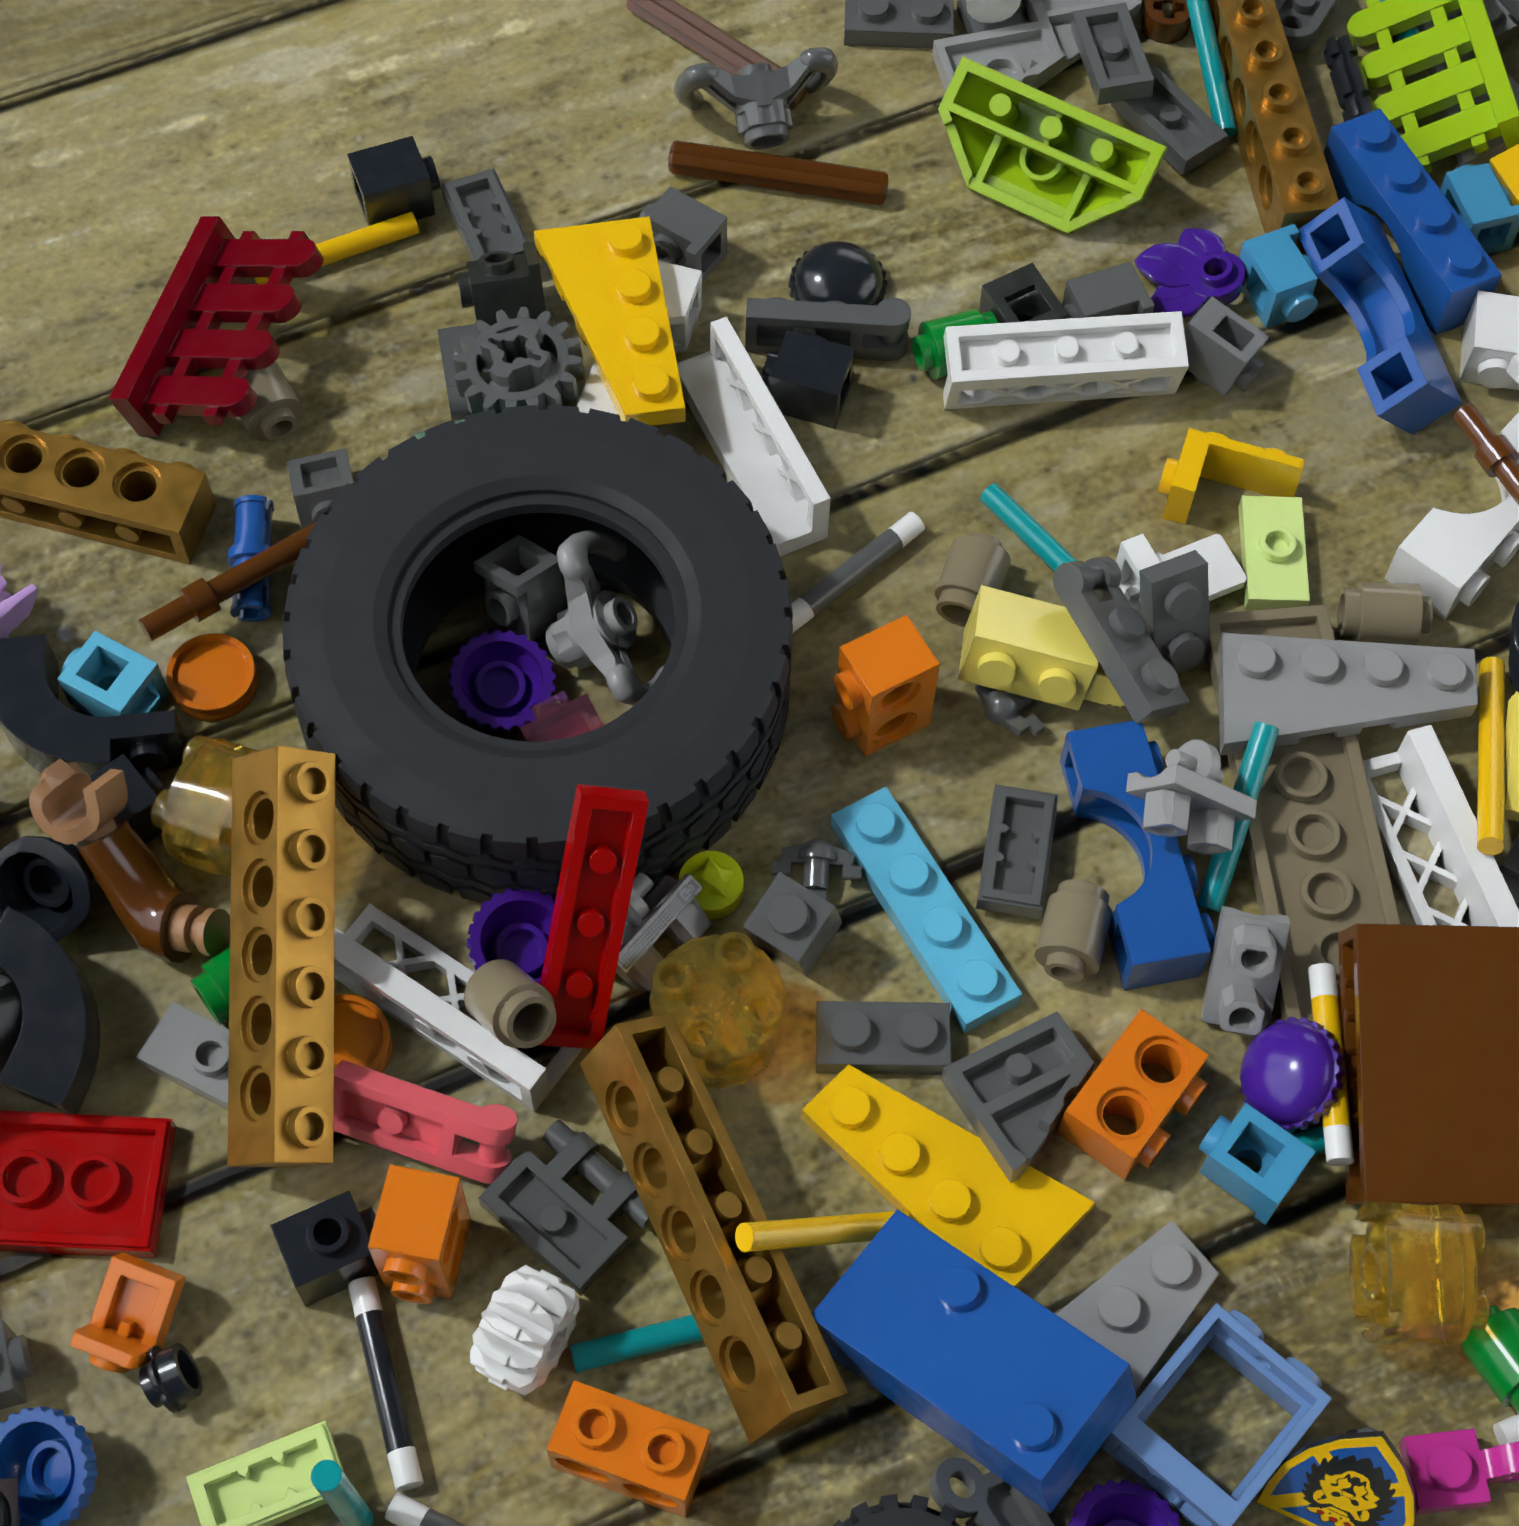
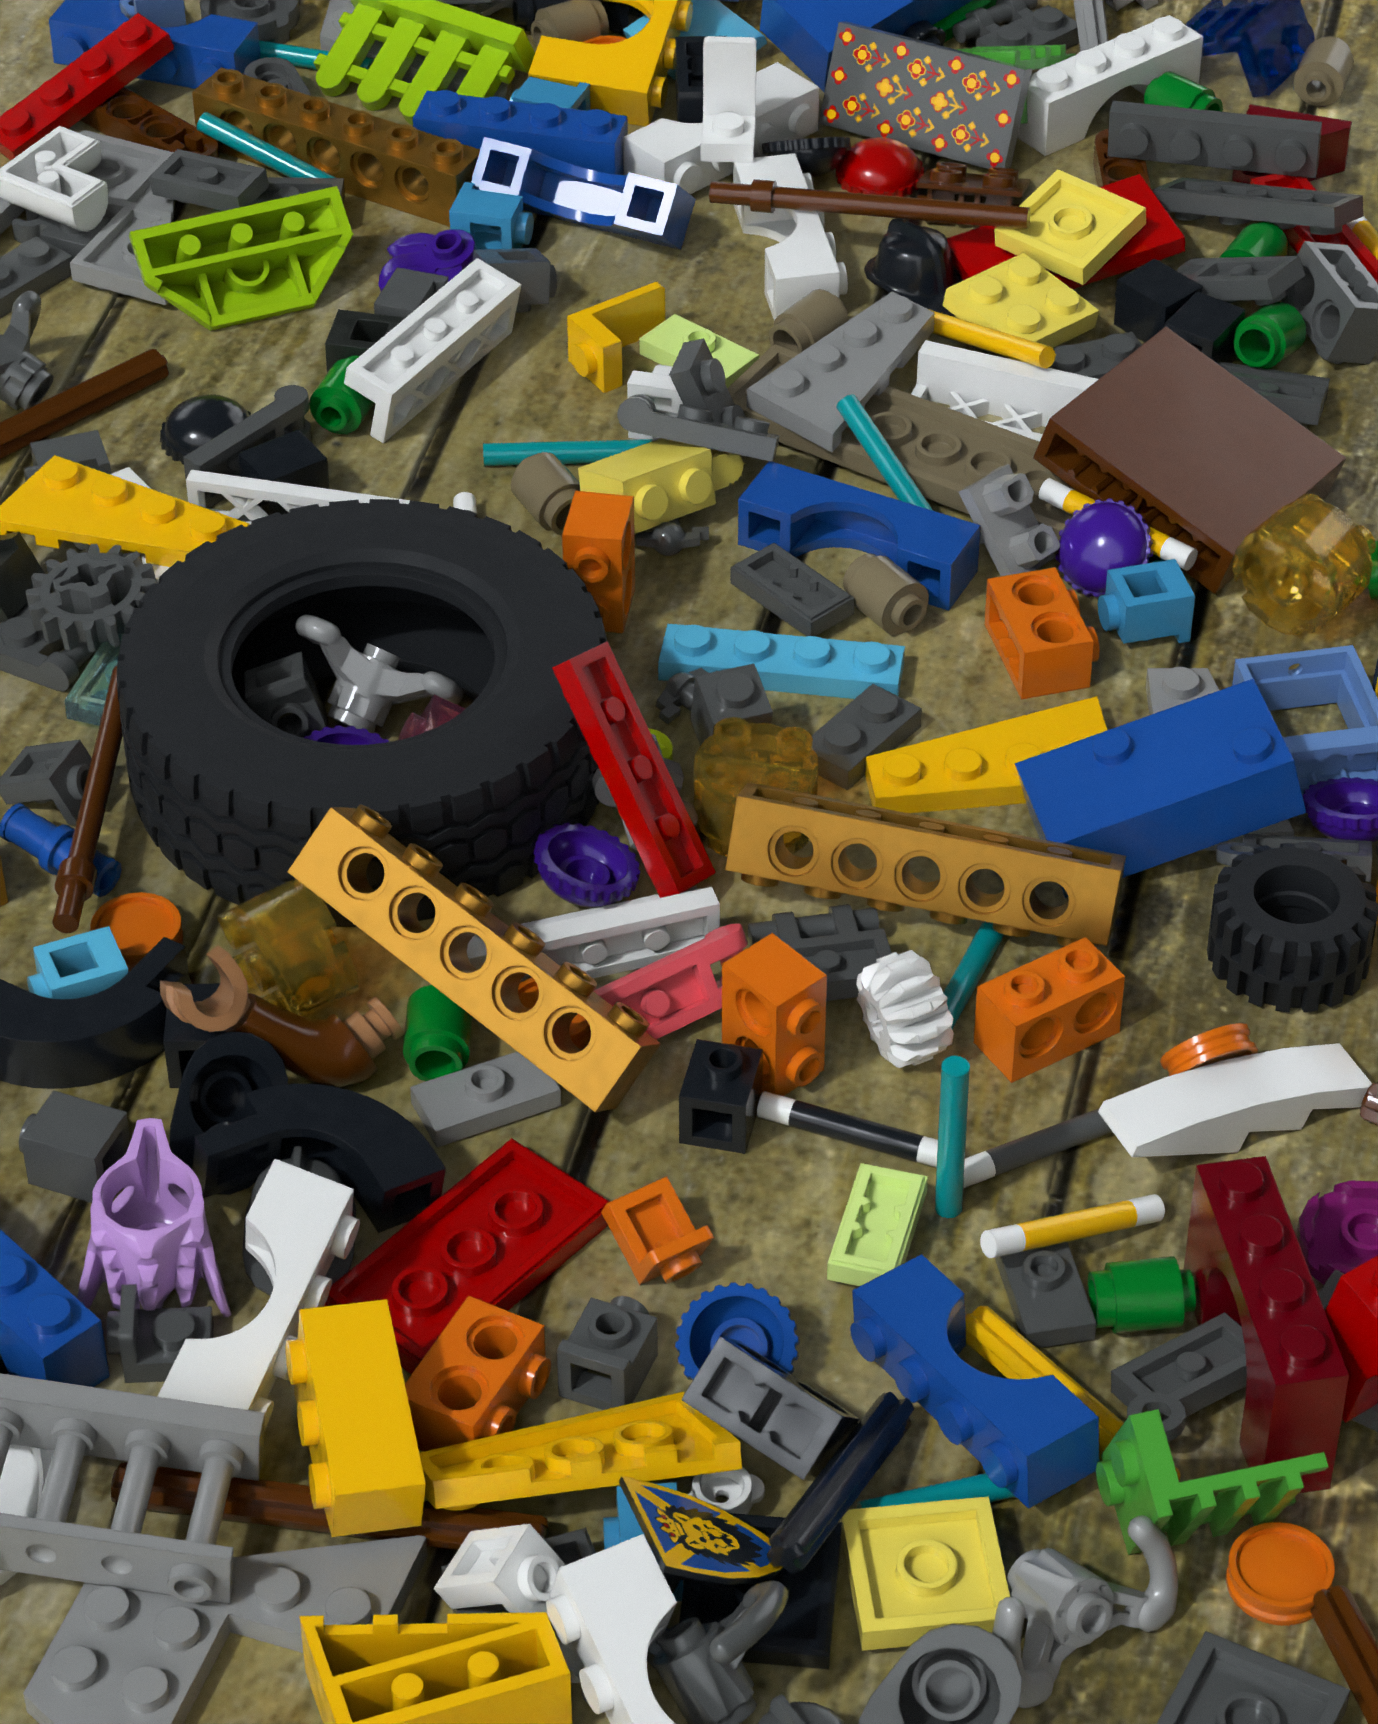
camera: 50 degrees left, 20 degrees down
black plate [139,1343,203,1413] -> none
dark tan brick [464,959,556,1048] -> none
yellow bar [735,1210,911,1252] -> none
dark grey wing [942,1011,1094,1183] -> none
light grey hips [1126,739,1257,855] -> none
black axle [1323,35,1376,122] -> none

